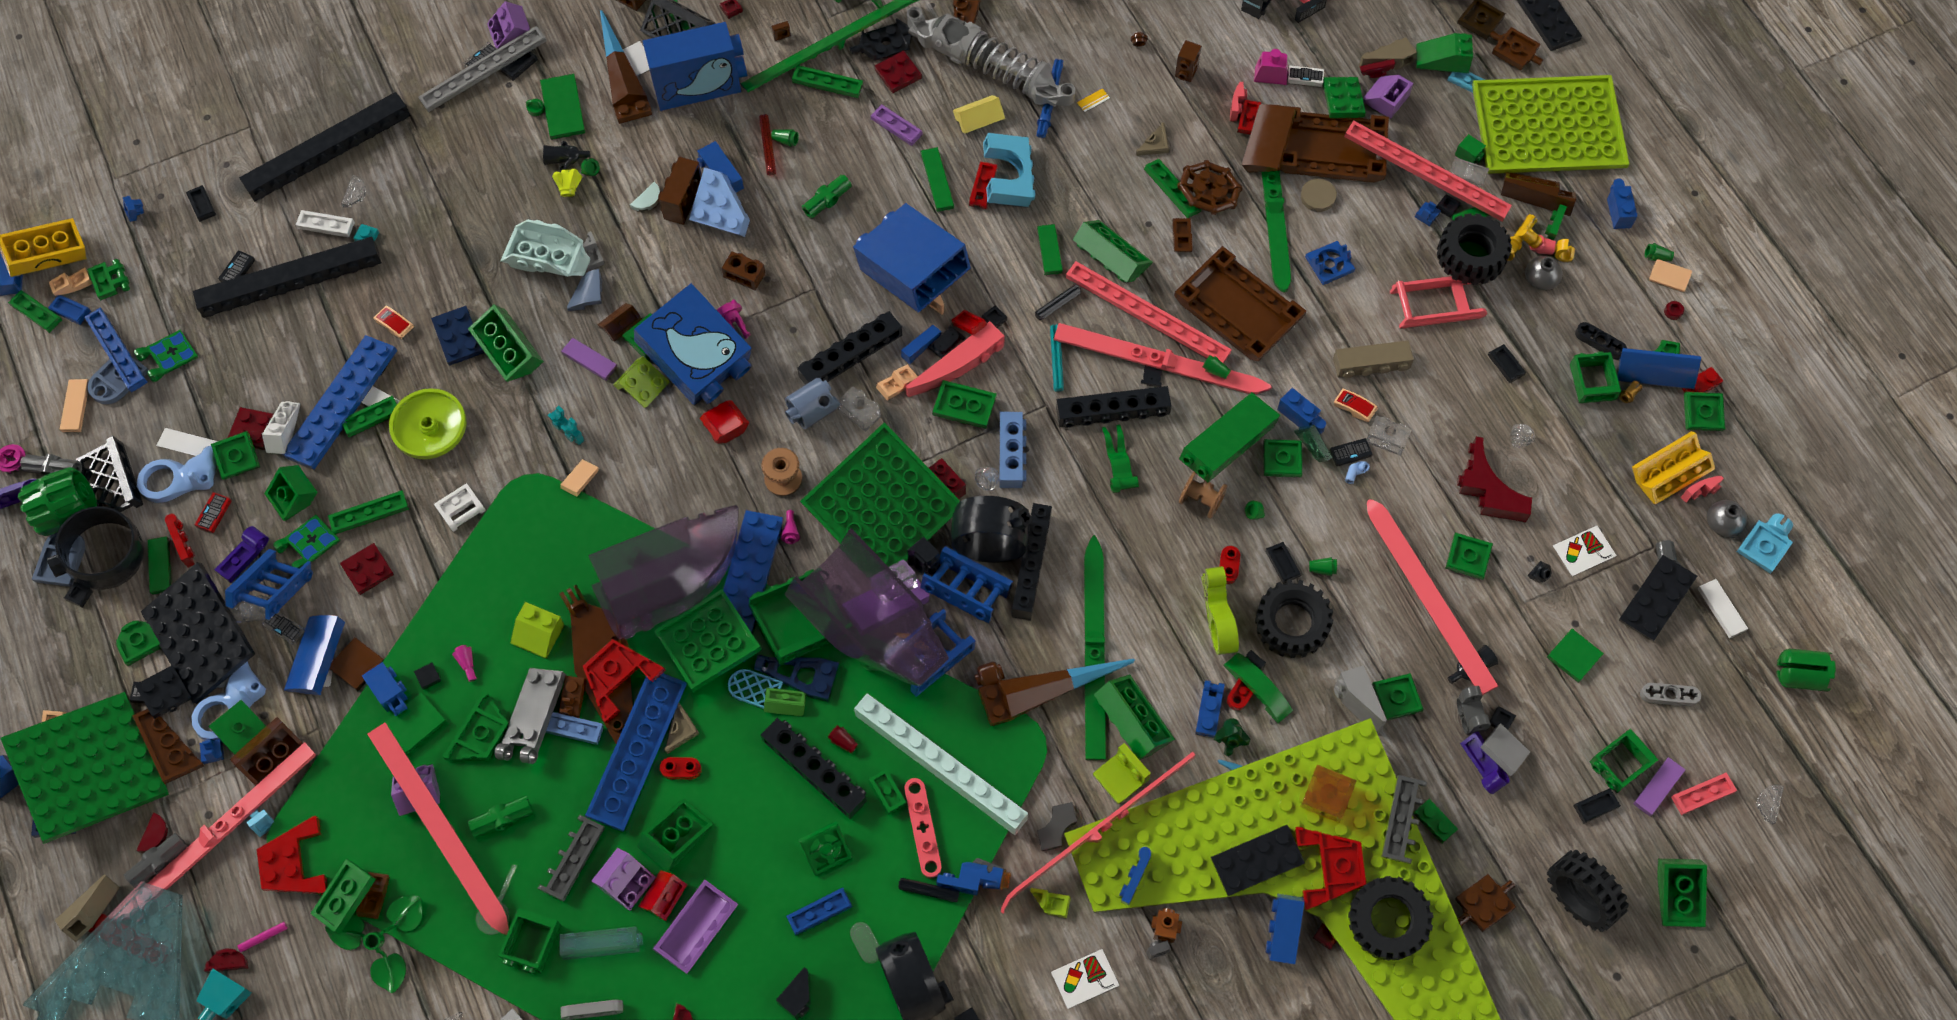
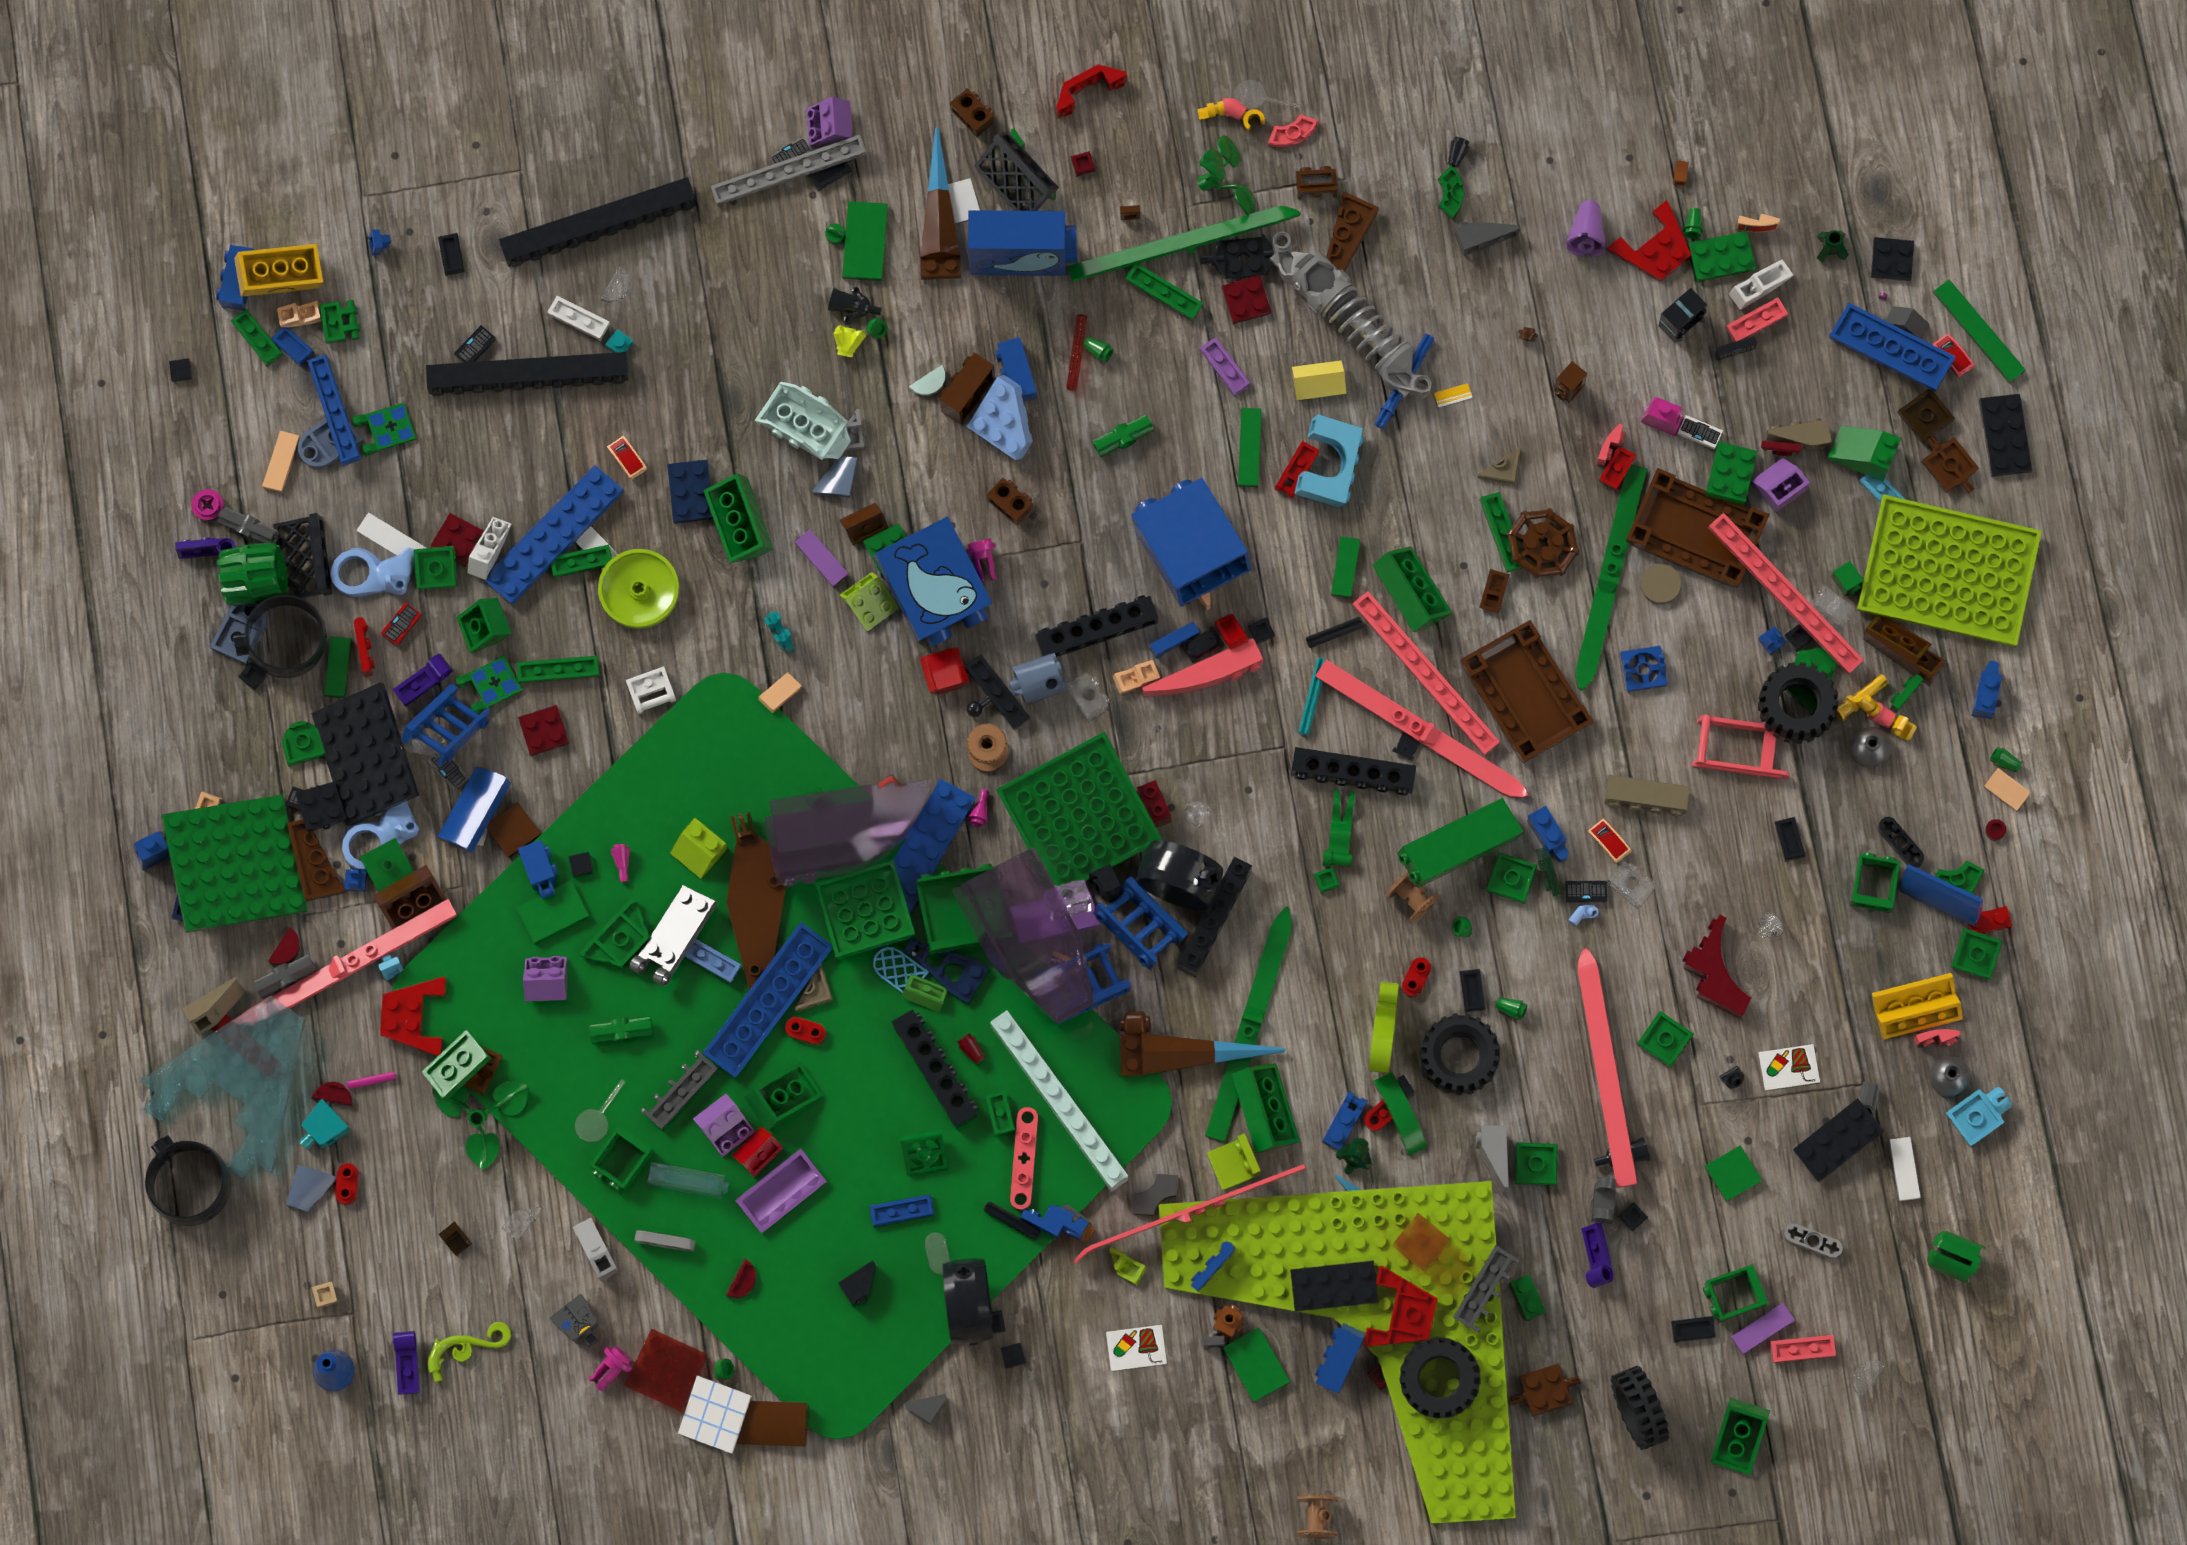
camera: 20 degrees right, 10 degrees up
coral piece [367,723,509,935] -> none
reddish brown plate [558,676,587,718] -> none
red wing [583,639,666,723] -> none
green plate [932,380,997,429] -> none
medium blue brick [1000,412,1026,488] -> none
green cone [1202,355,1231,379] -> none
reddish brown slope [1242,104,1297,172] -> none
light grey tile [1480,723,1530,776] -> none
pearl gold pin [1620,381,1643,403] -> none
none -> black plate [965,655,1030,730]
none -> green tile [1223,1327,1290,1403]
none -> green tile [1313,867,1340,894]

